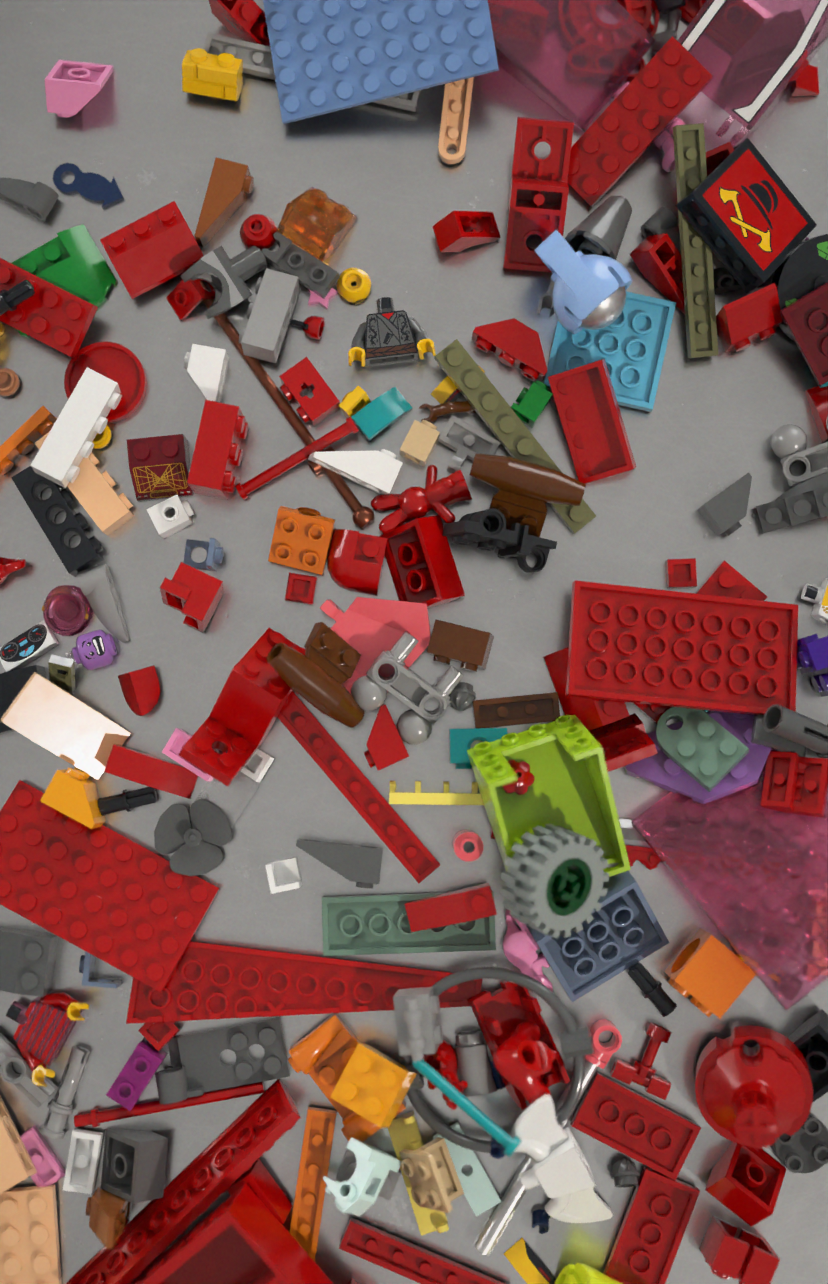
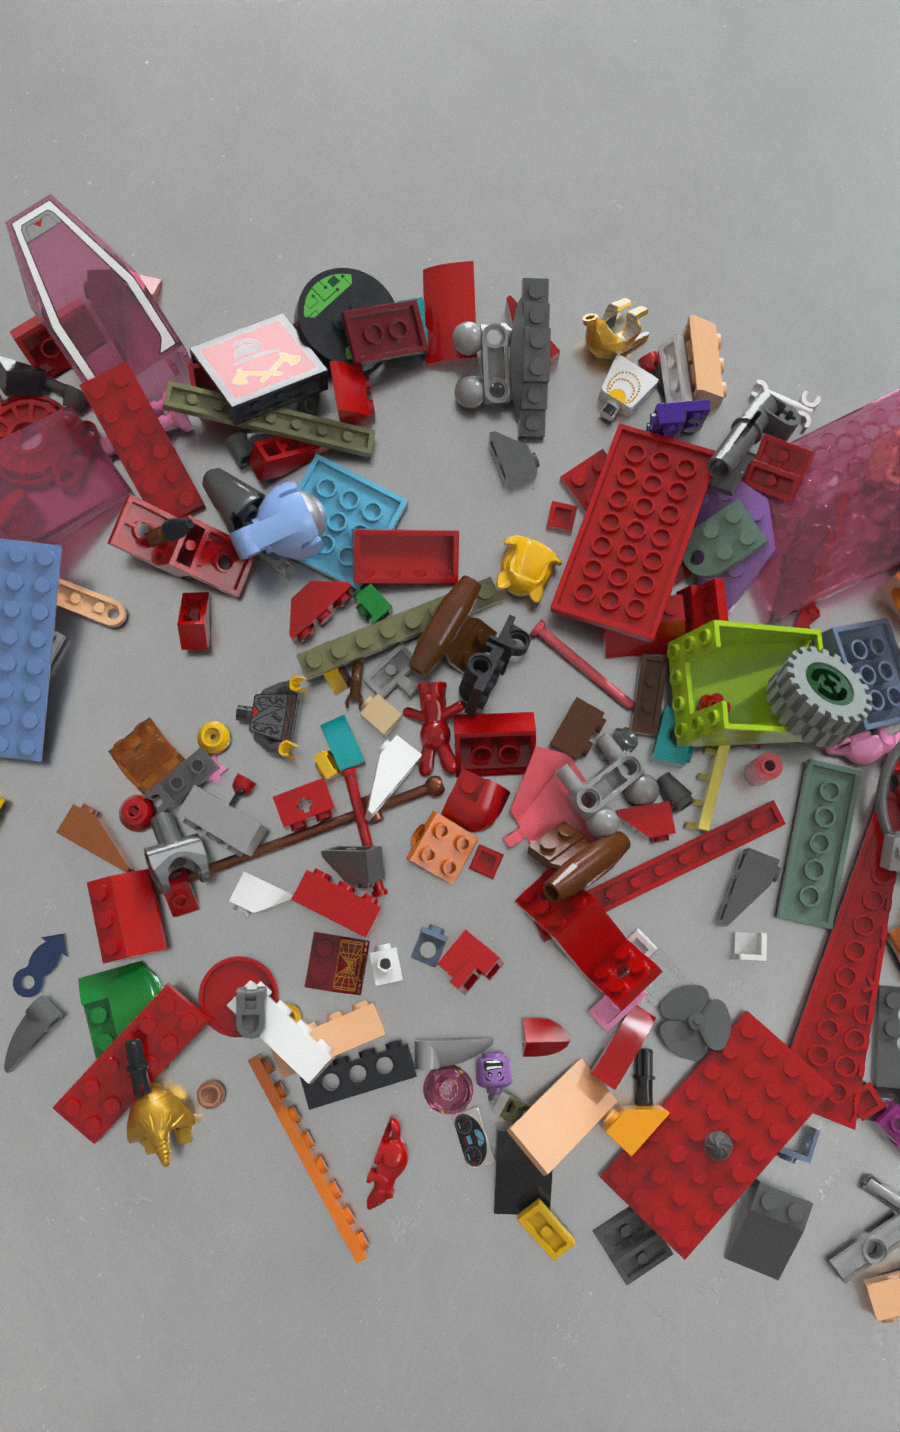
camera: 75 degrees left, 5 degrees down
torso [6,992,89,1087] -> none
red slope [404,883,497,932] -> none
none -> black piece [144,518,194,548]
none -> dark grey plate [236,986,267,1039]
none -> dark grey slope [321,846,385,888]
none -> yellow hair [496,535,562,603]
none -> coral bar [530,619,634,710]
none -> dark grey cone [657,772,694,813]
none -> dark grey plate [704,1131,733,1161]

